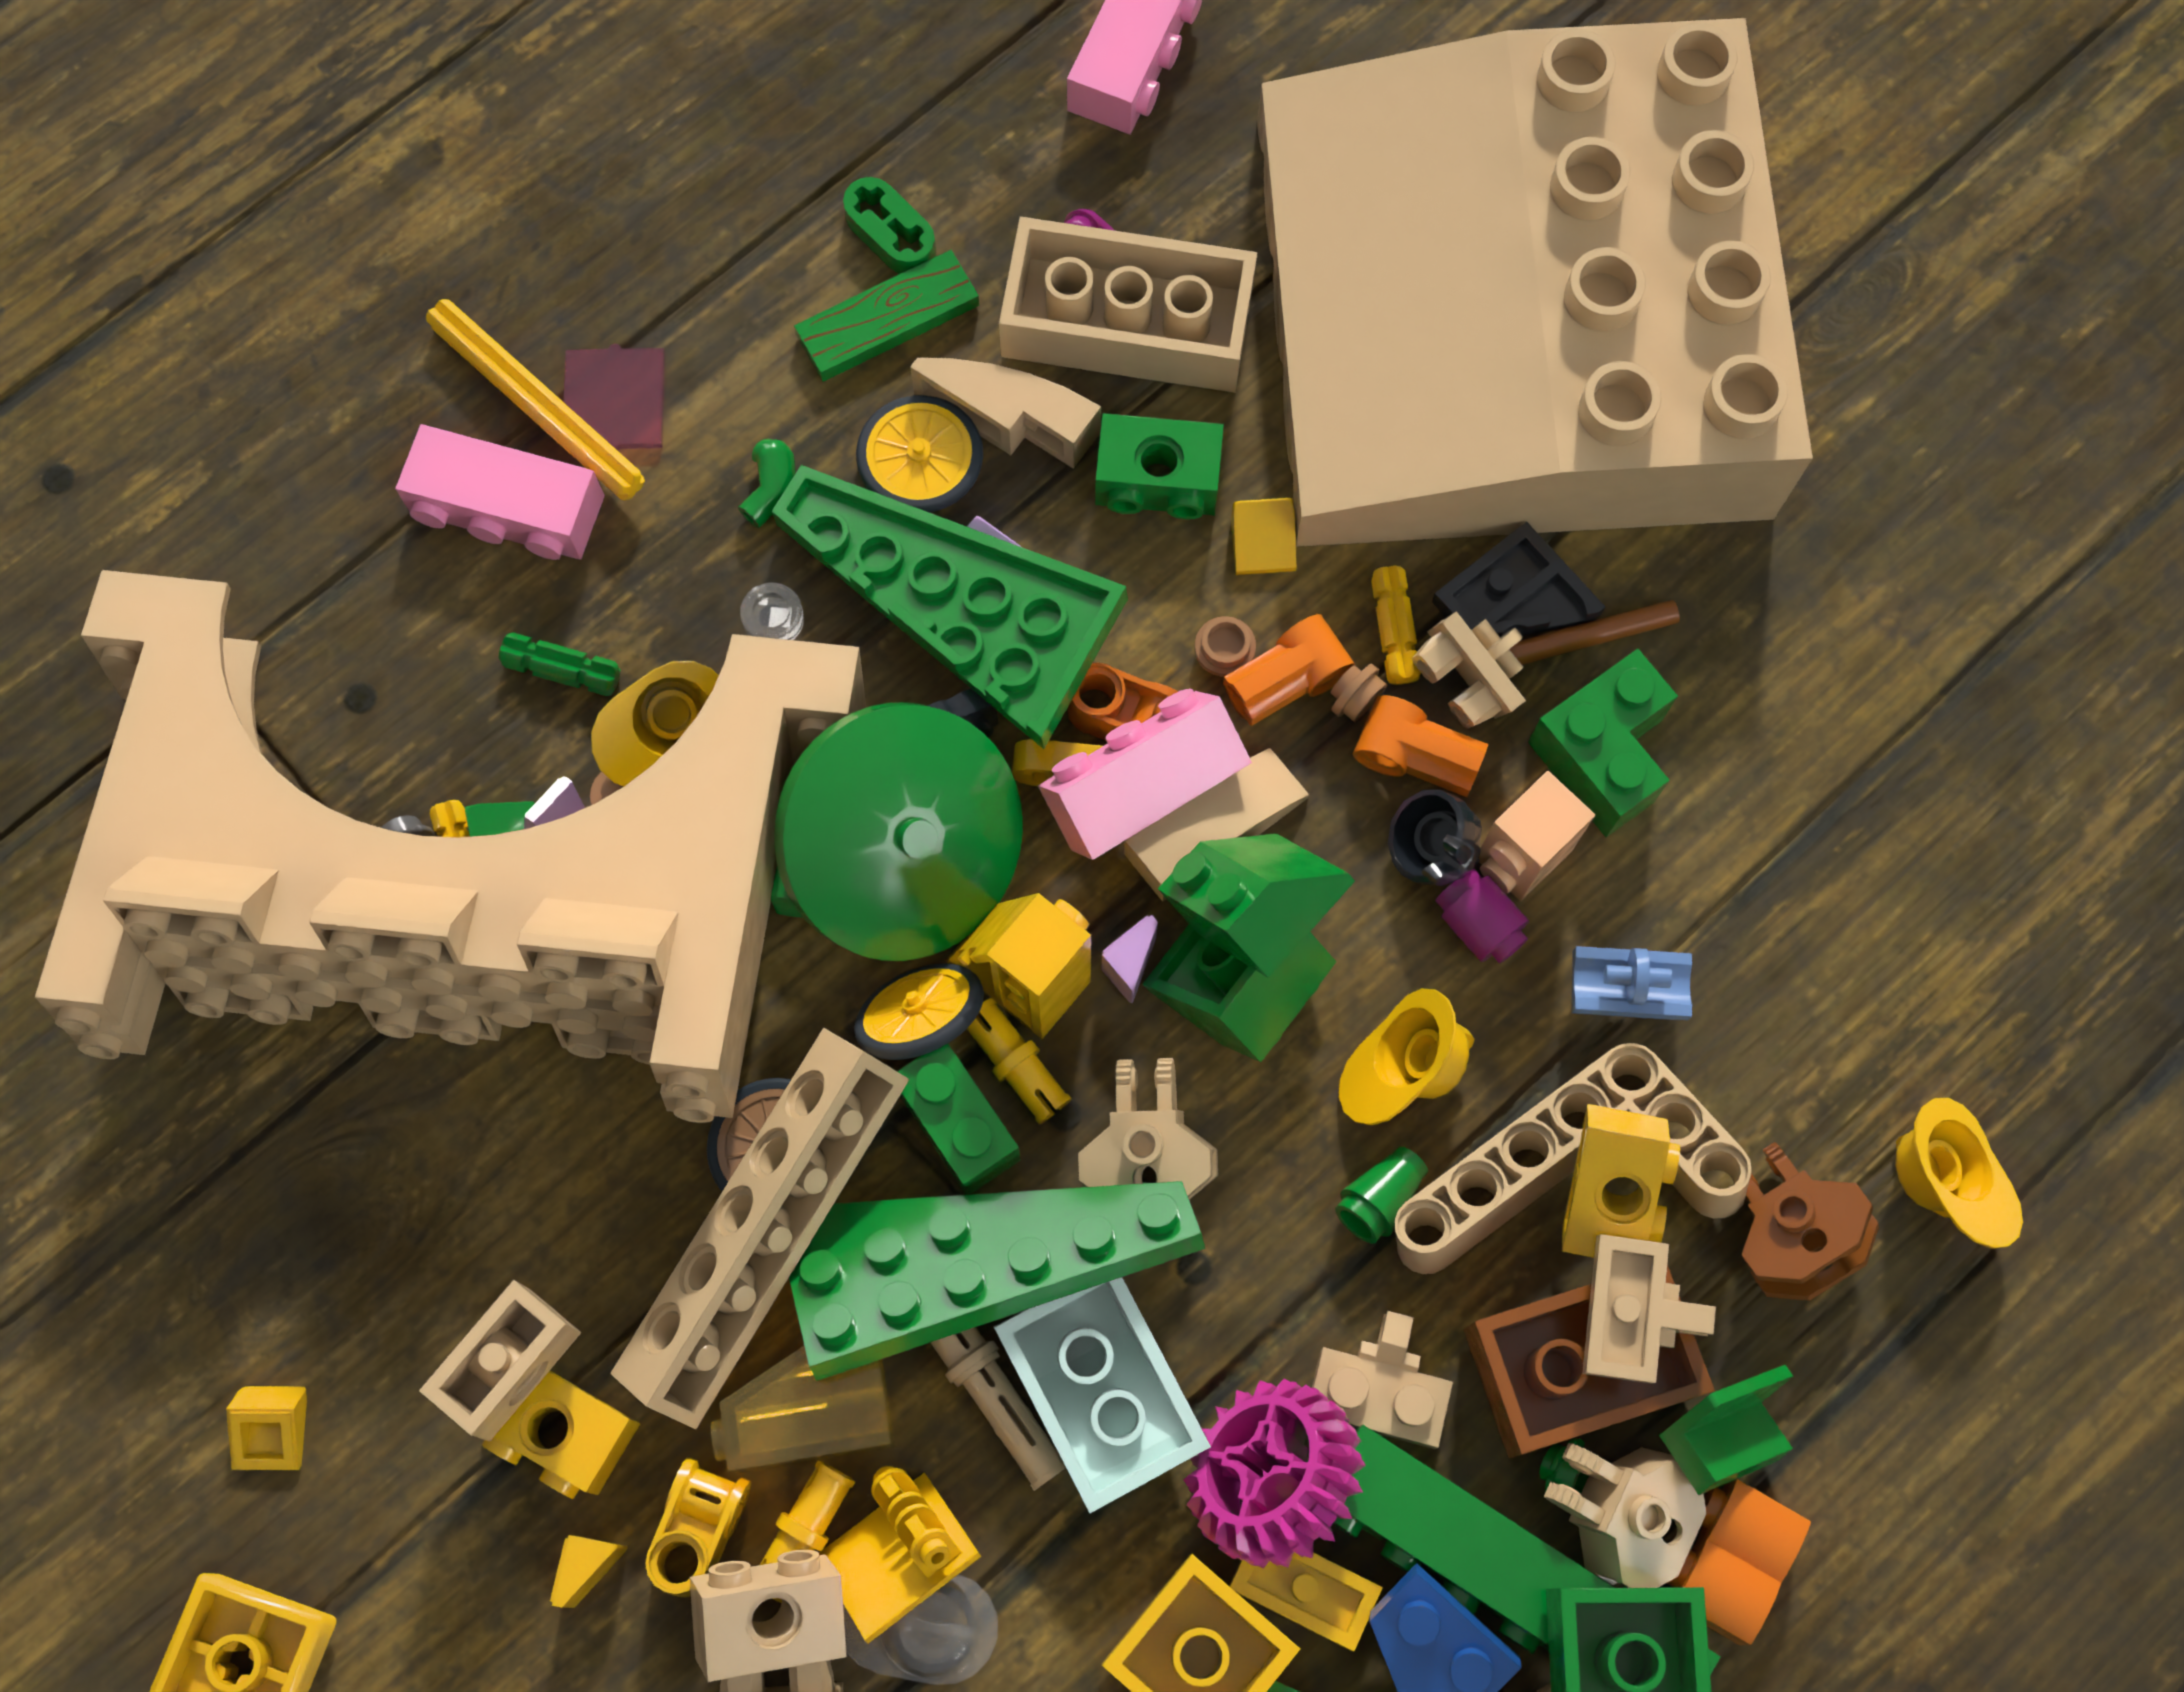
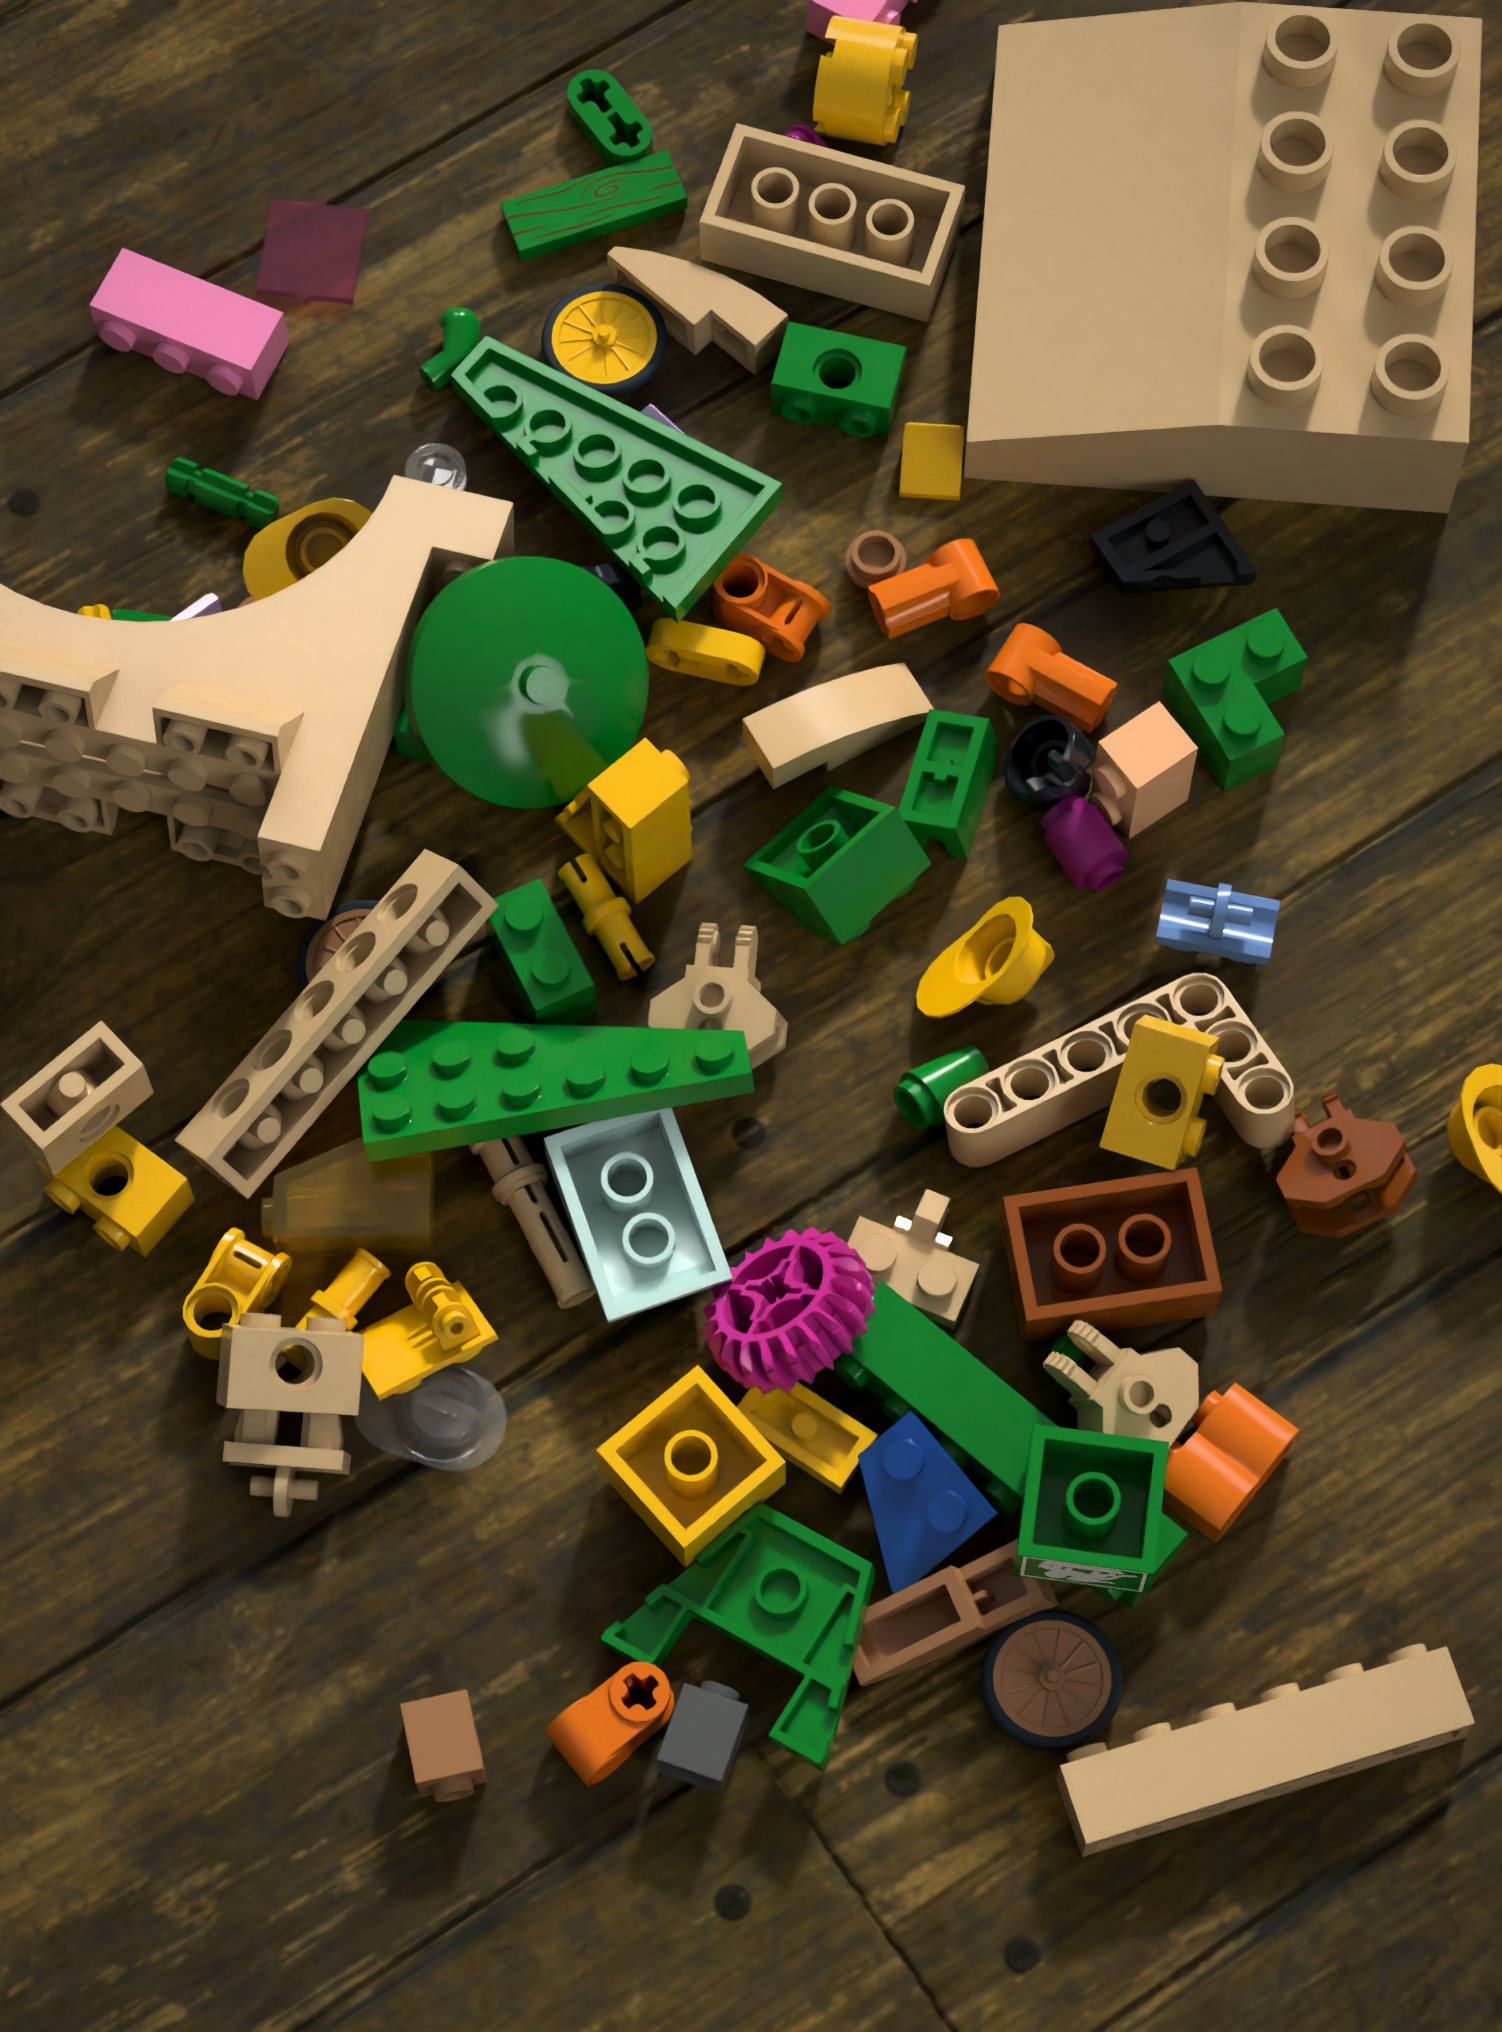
camera: 10 degrees right, 5 degrees down
yellow axle [426,299,645,500] -> none
yellow slope [550,1535,628,1608] -> none
yellow wheel [854,964,984,1060] -> none
bright pink brick [1038,689,1252,860] -> none
lavender slope [1102,915,1158,1003] -> none
green slope [1158,834,1355,979] -> none
medium nougat plate [1330,663,1387,722] -> none
yellow axle [1371,565,1421,685] -> none
tan hips [1412,611,1526,729] -> none
dark orange bar [1510,600,1680,665] -> none
tan hinge [1582,1234,1716,1384] -> none
green panel [1659,1365,1794,1495] -> none
none -> yellow brick [813,15,918,146]
none -> green hinge [898,709,1000,860]

